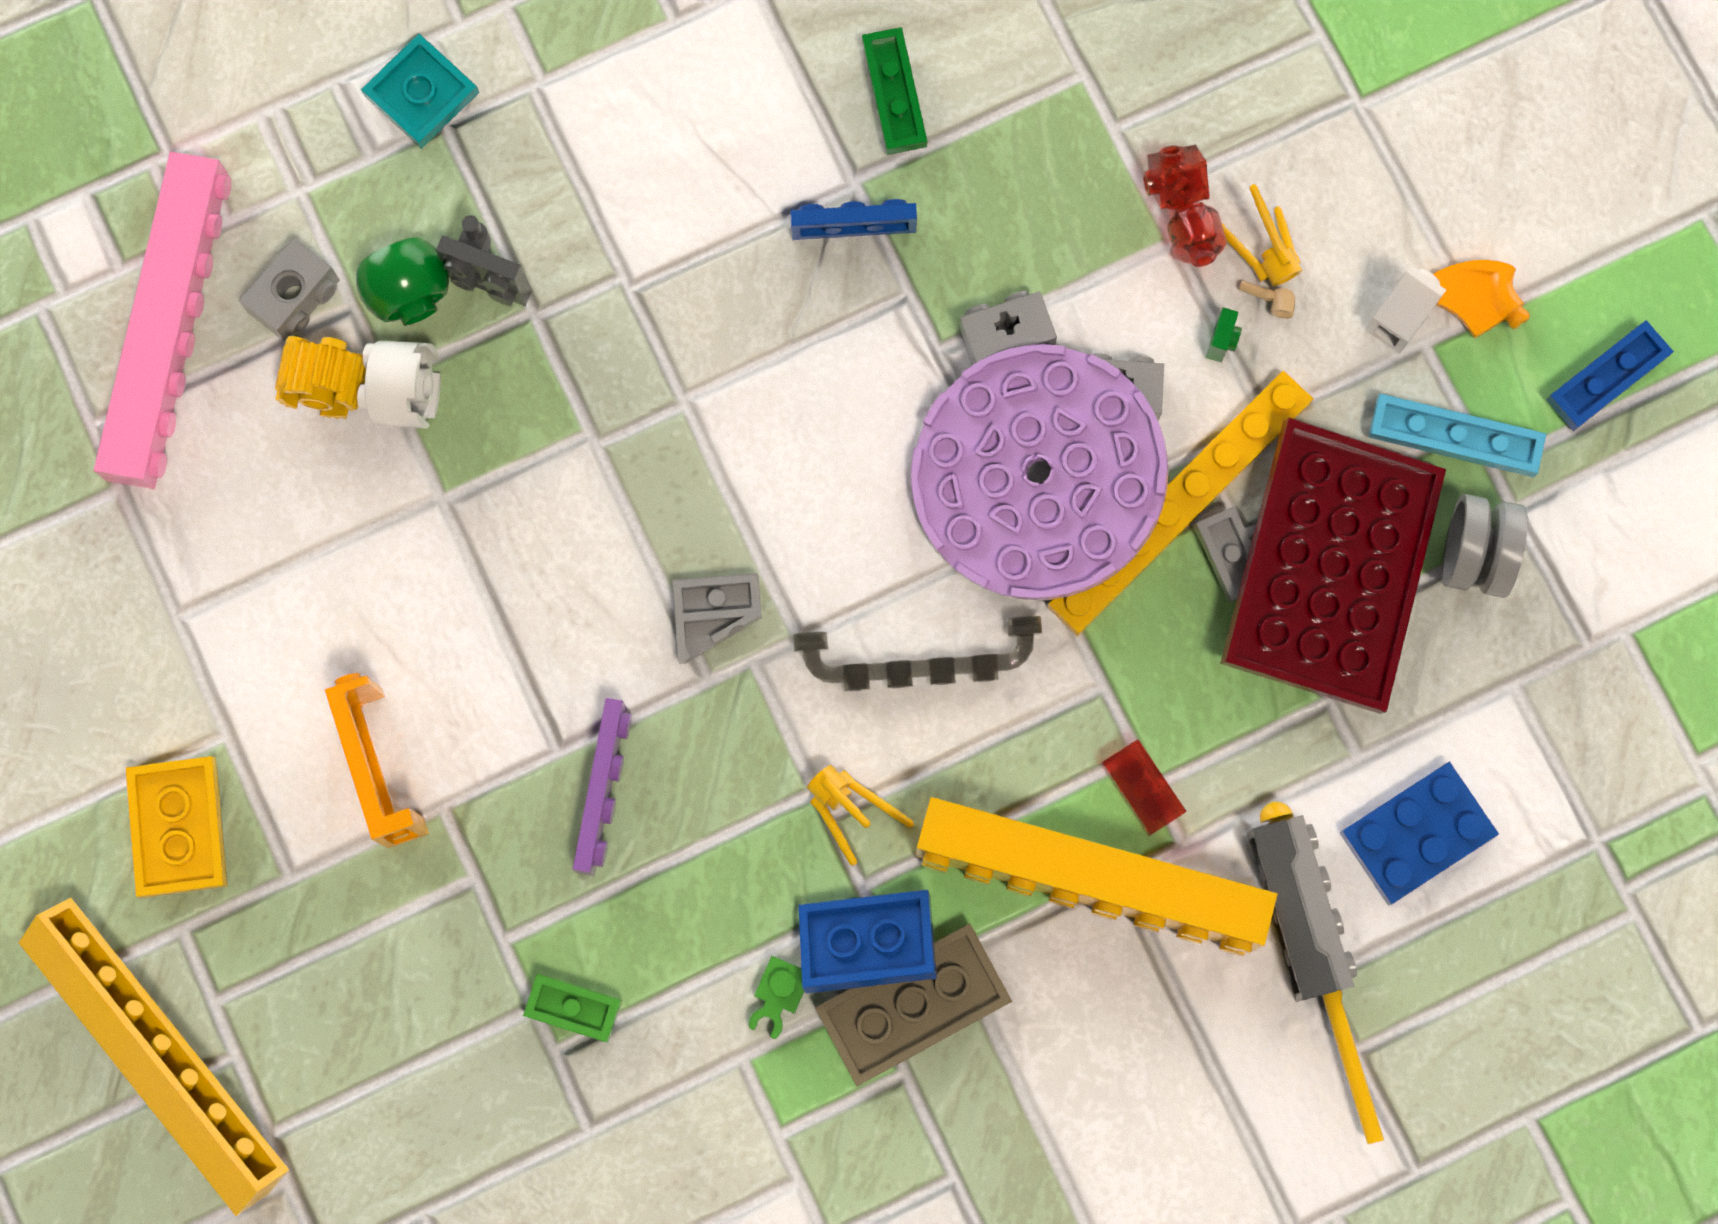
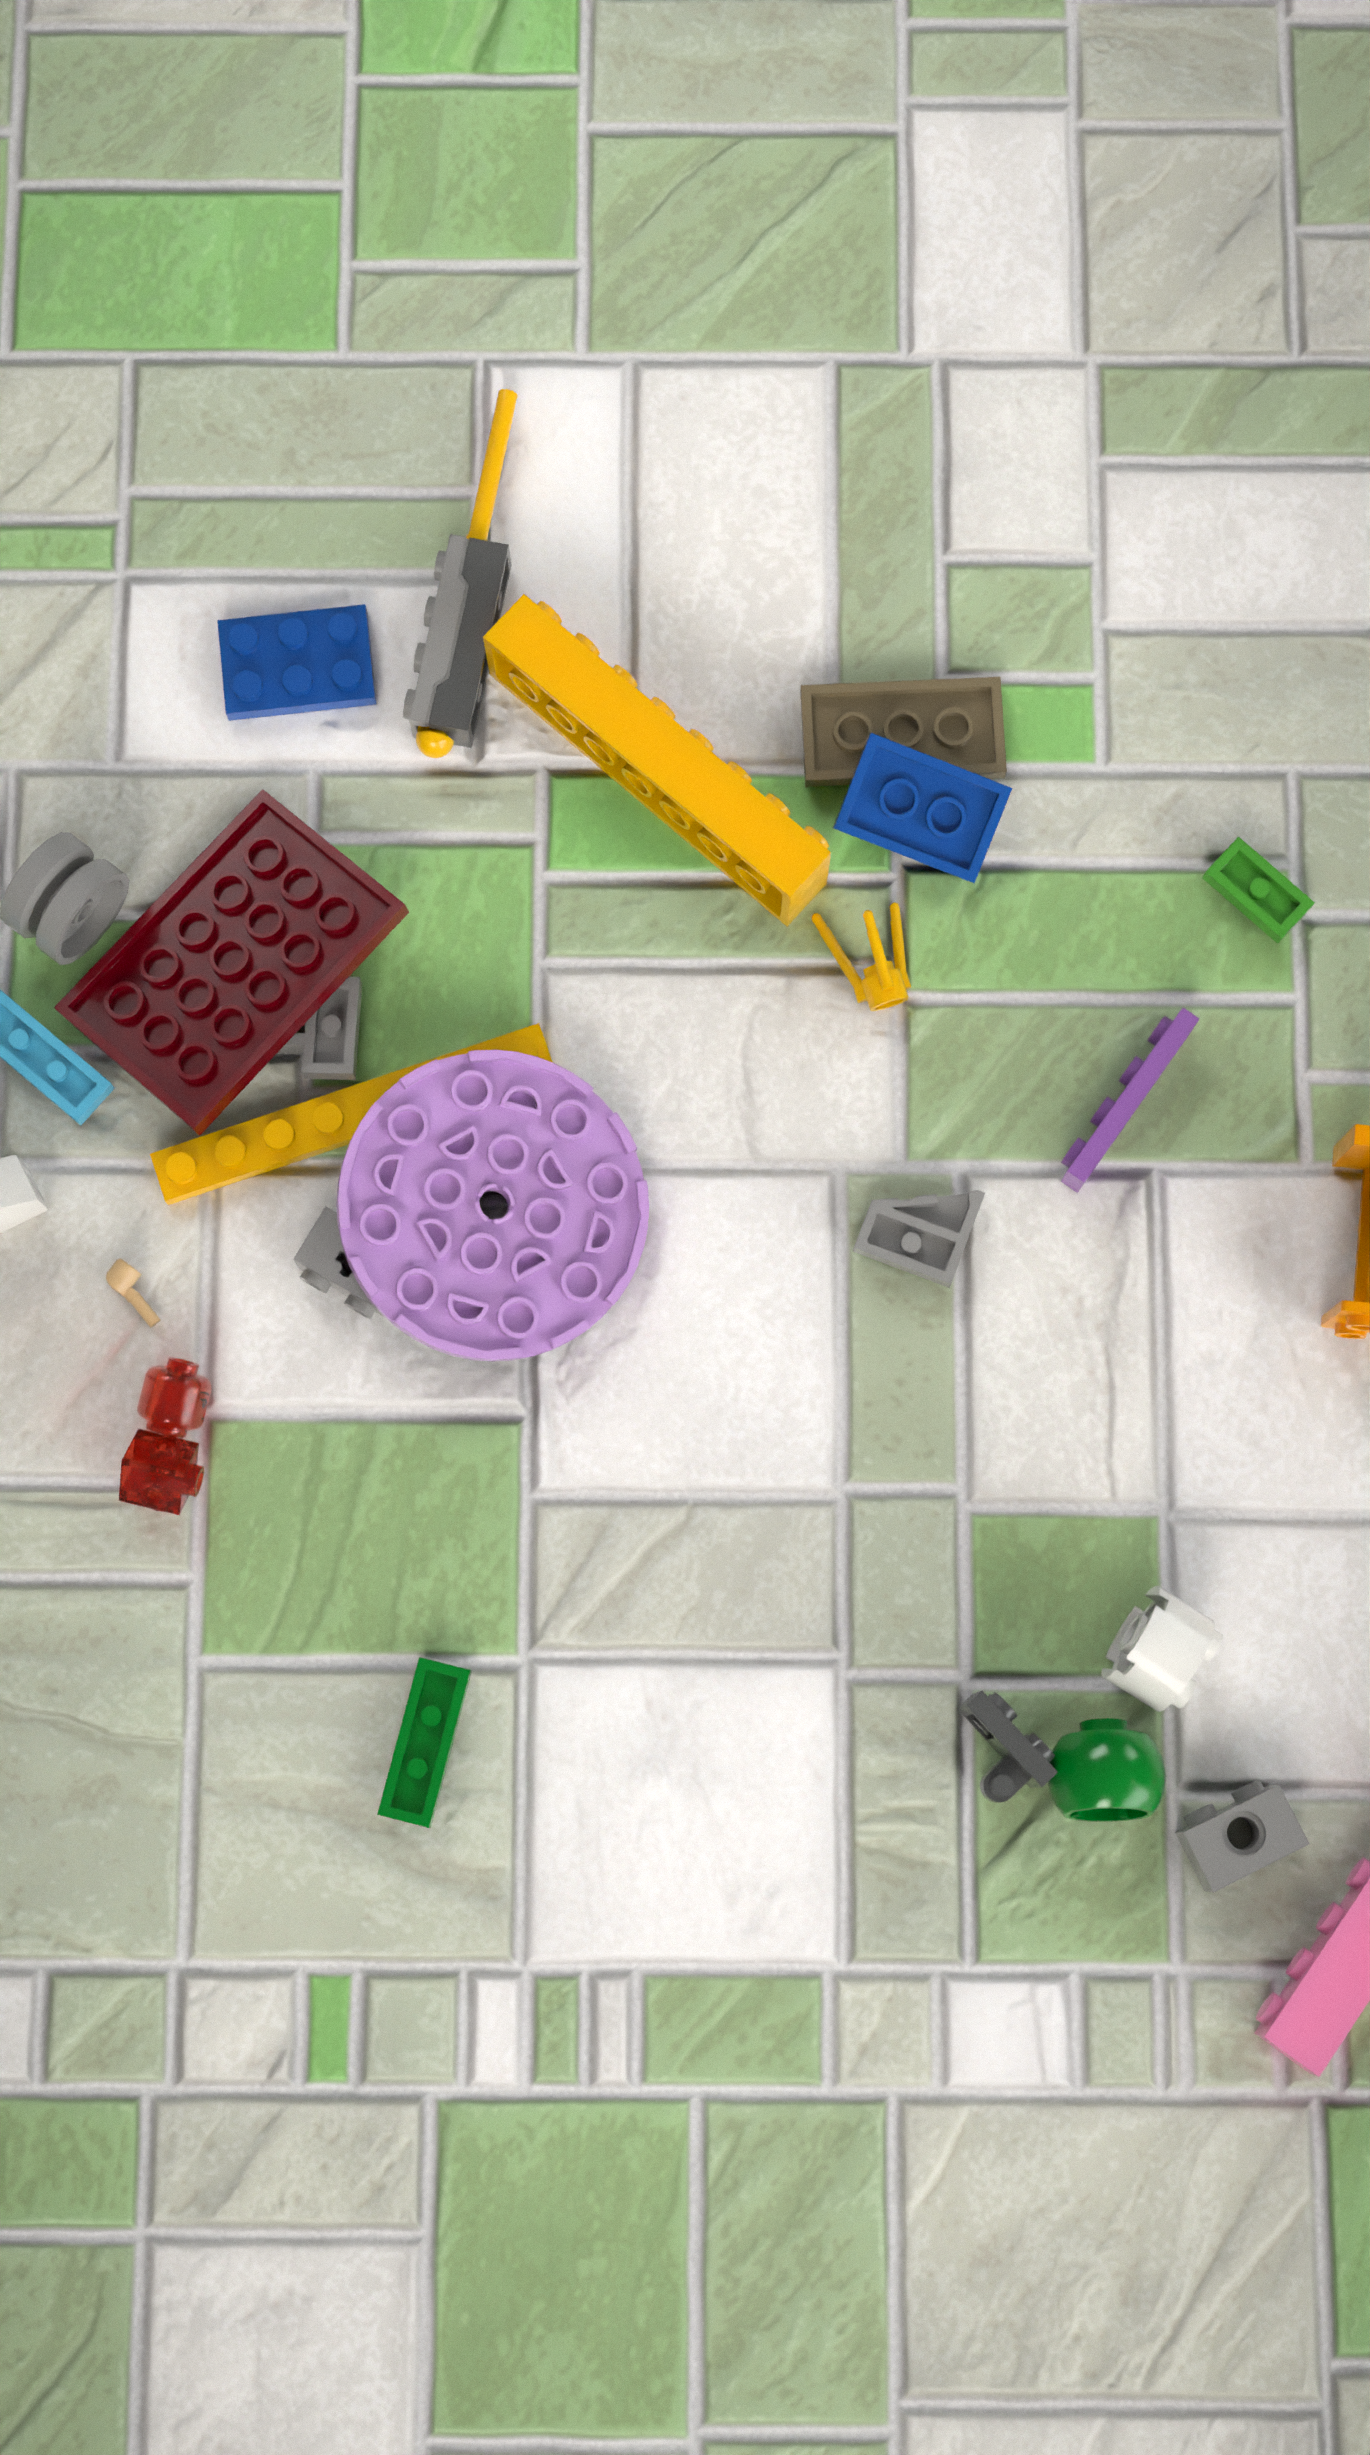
camera: 155 degrees left, 0 degrees up
yellow brick [275,336,366,419] -> none
teal plate [361,33,480,149] -> none
bright green plate [749,956,805,1040] -> none
blue plate [790,199,917,240] -> none
clear smoke bar [793,616,1043,692] -> none
light grey brick [959,291,1057,365] -> none
clear red plate [1101,739,1187,837] -> none
green plate [1206,307,1242,363] -> none
yellow plant [1216,184,1303,287] -> none

